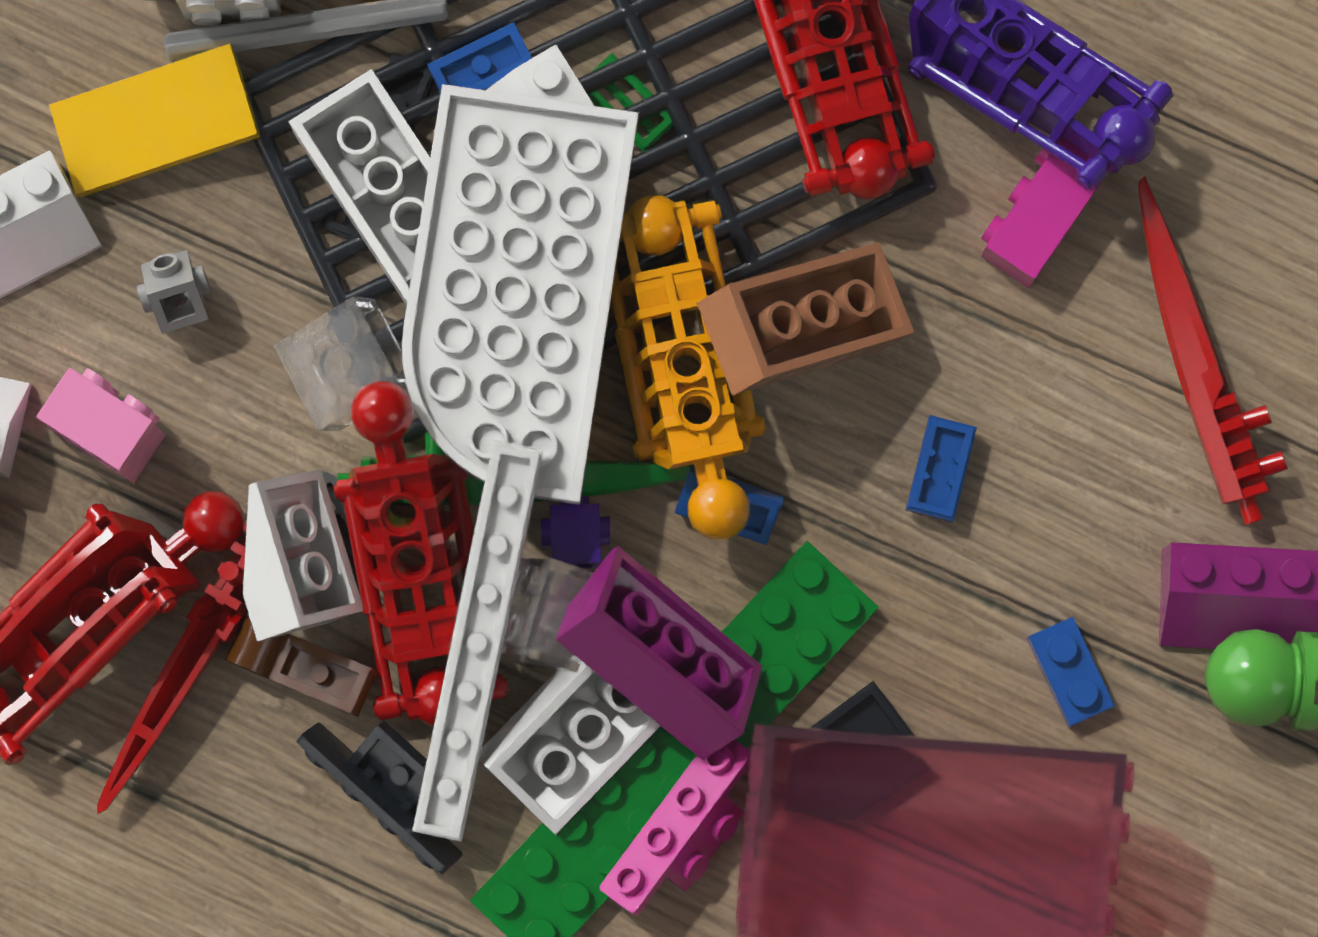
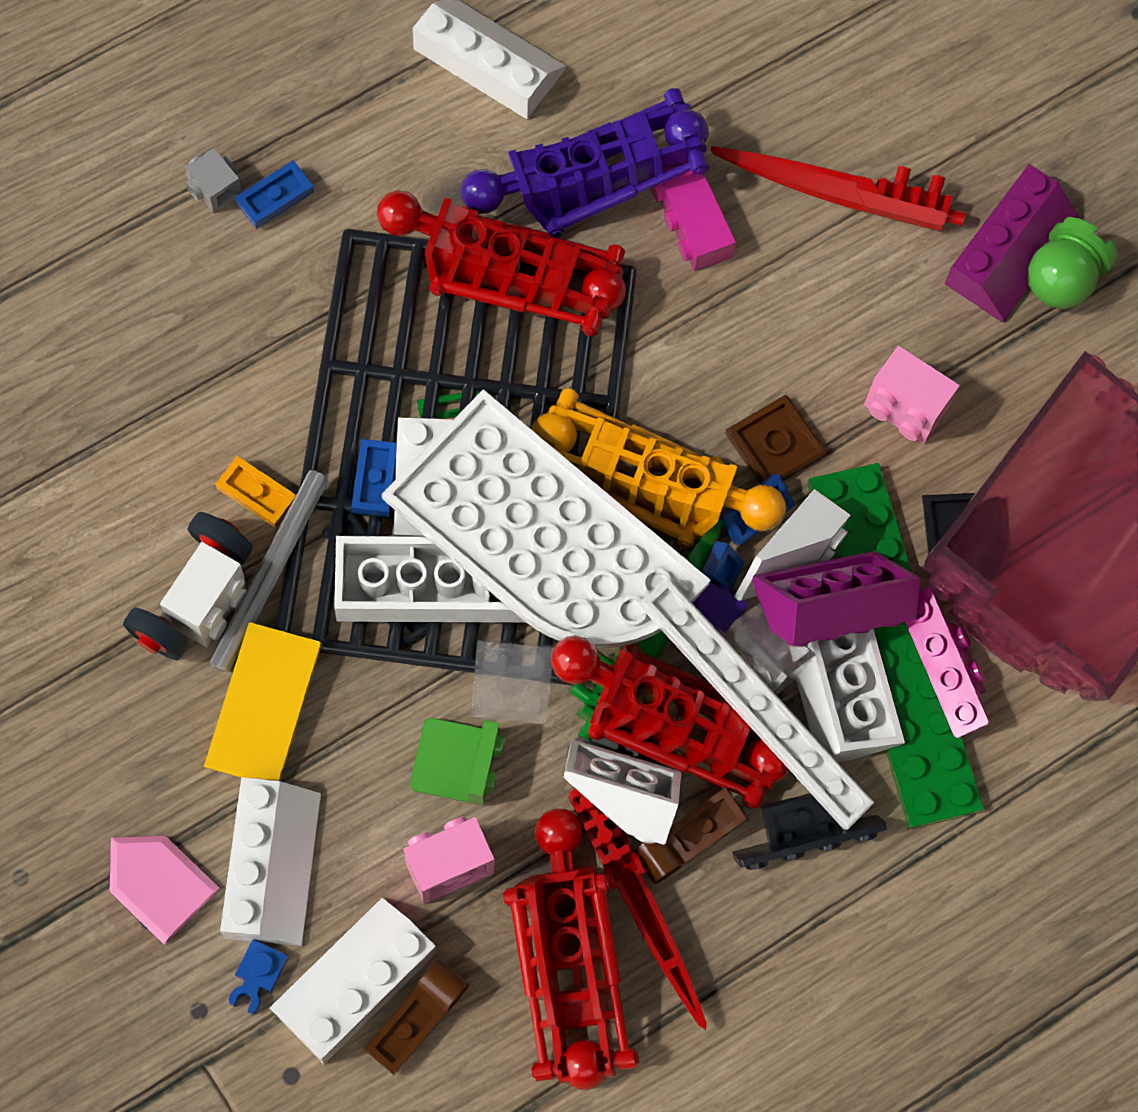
camera: 60 degrees left, 10 degrees down
light grey brick [137,250,211,334] -> none
nougat brick [697,242,915,396] -> none
blue plate [905,415,977,523] -> none
blue plate [1026,617,1115,727] -> none
none -> bright green bracket [410,718,505,806]
none -> blue plate [702,541,745,590]
none -> reddish brown tile [725,395,826,483]
none -> white slope [734,489,850,601]
none -> bright pink brick [864,345,960,445]

